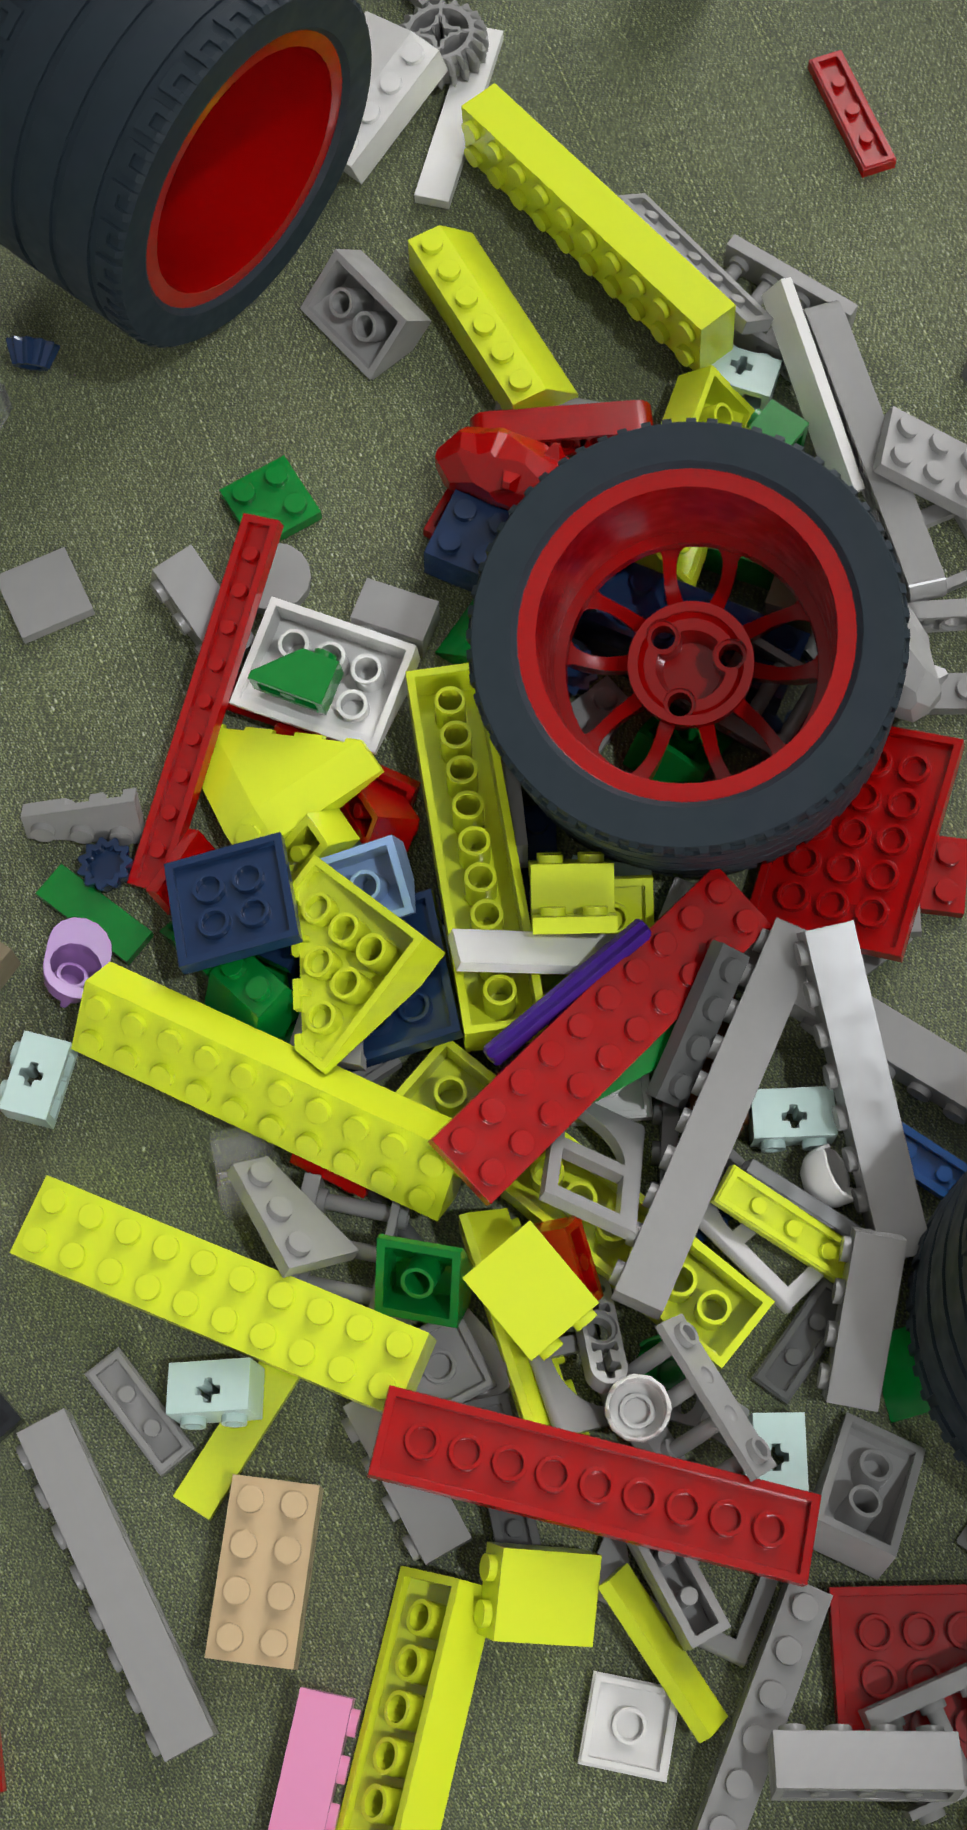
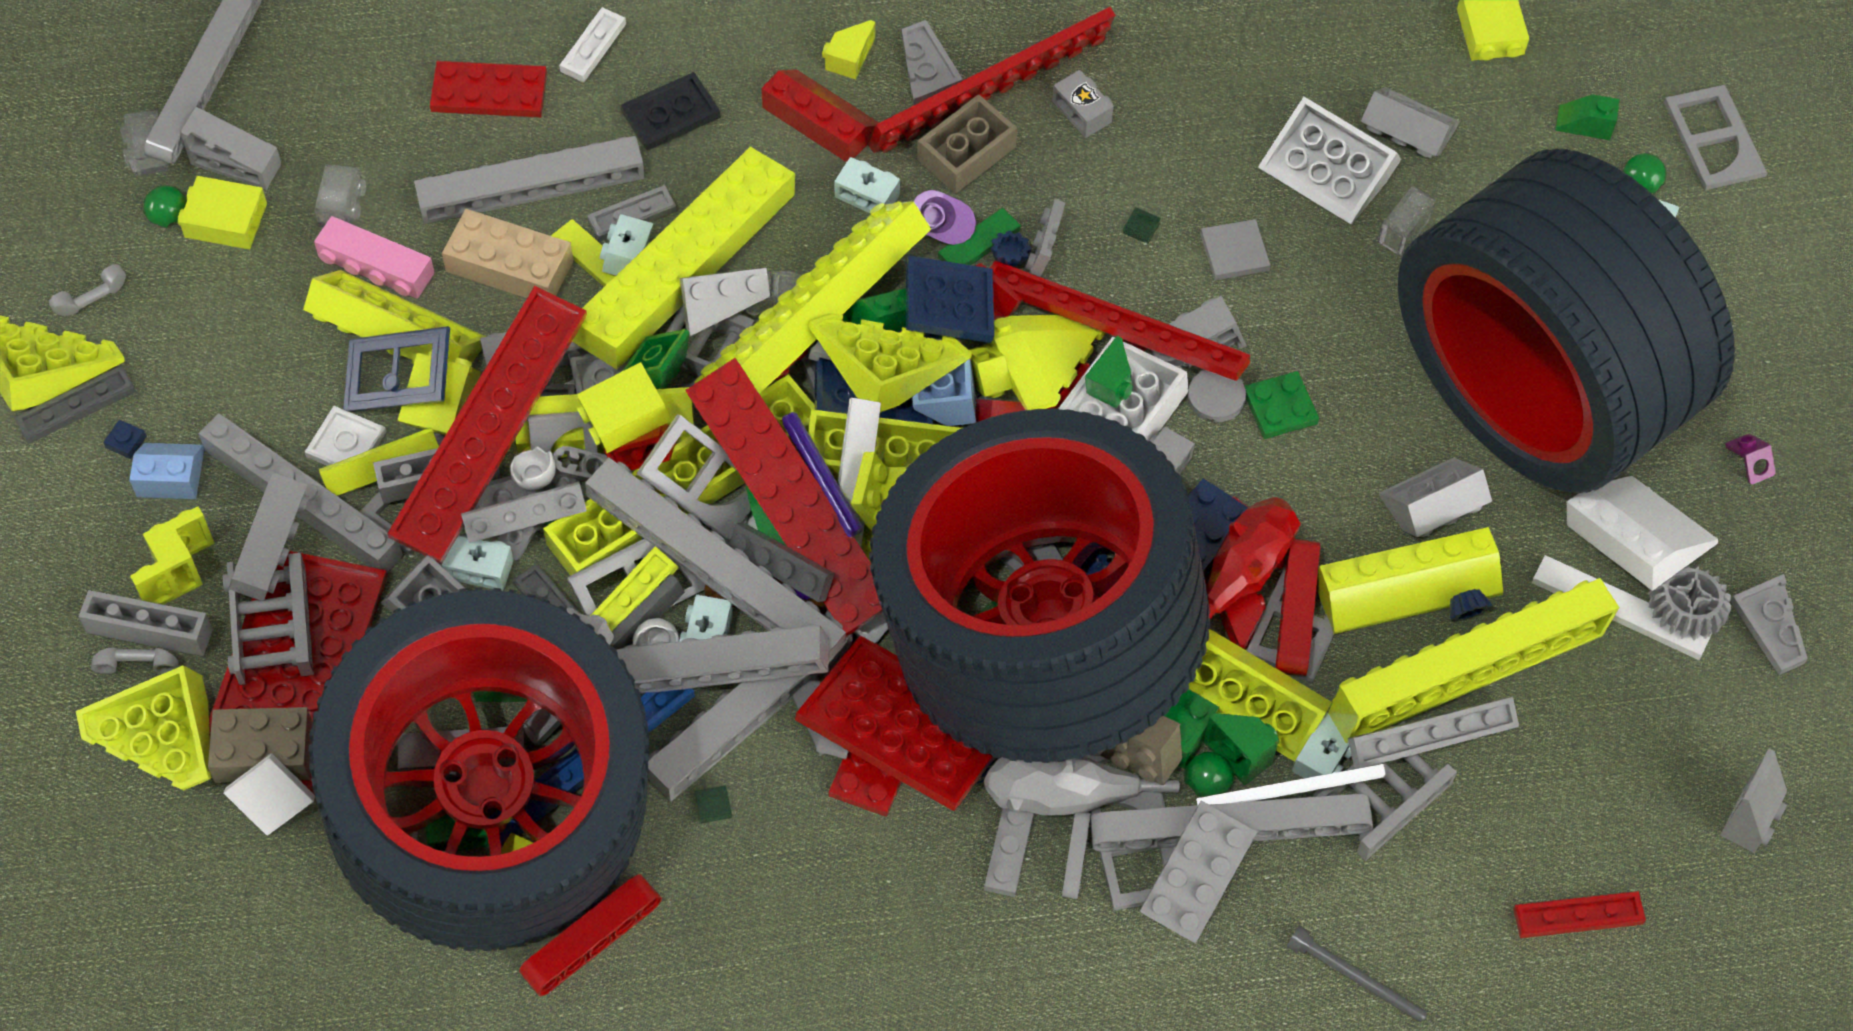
camera: 100 degrees right, 10 degrees down
none -> door [343,326,450,412]
none -> clear green tile [1123,207,1161,244]
none -> dark blue piece [1450,589,1492,622]

